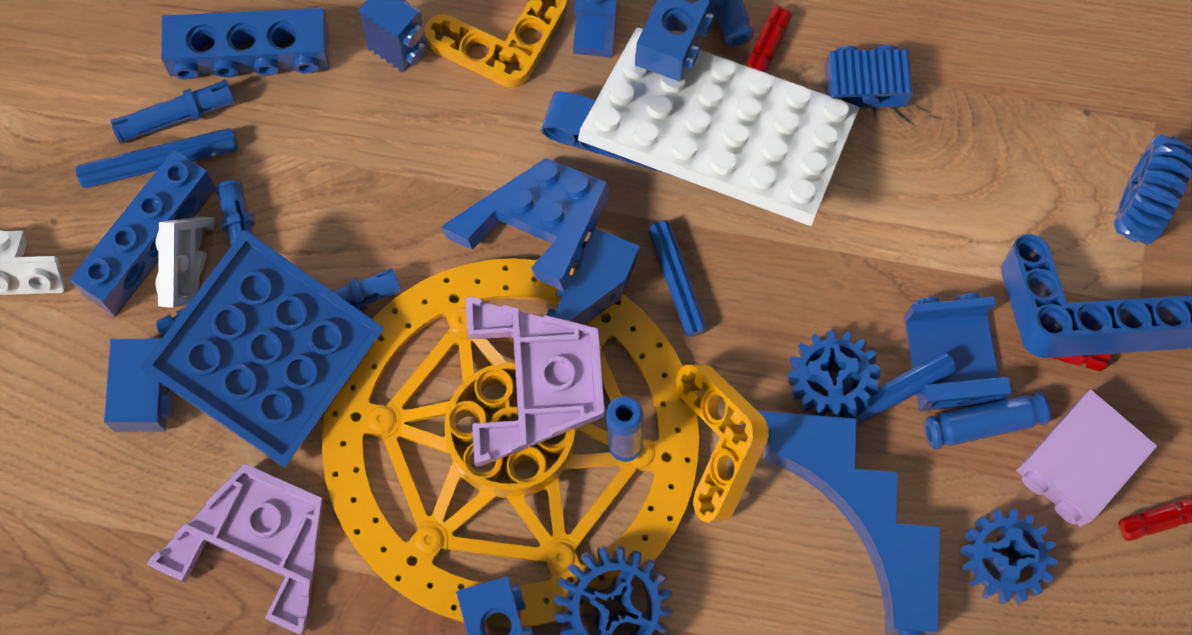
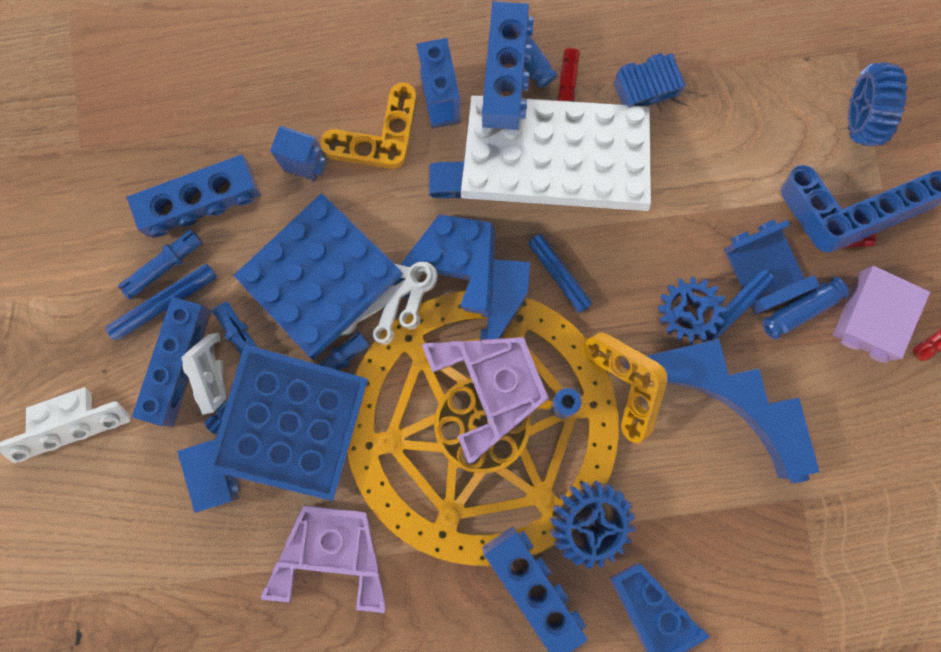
camera: 15 degrees left, 10 degrees up
blue gear [959,509,1058,604] -> none
none -> blue plate [233,193,403,360]
none -> white plant [341,262,438,345]

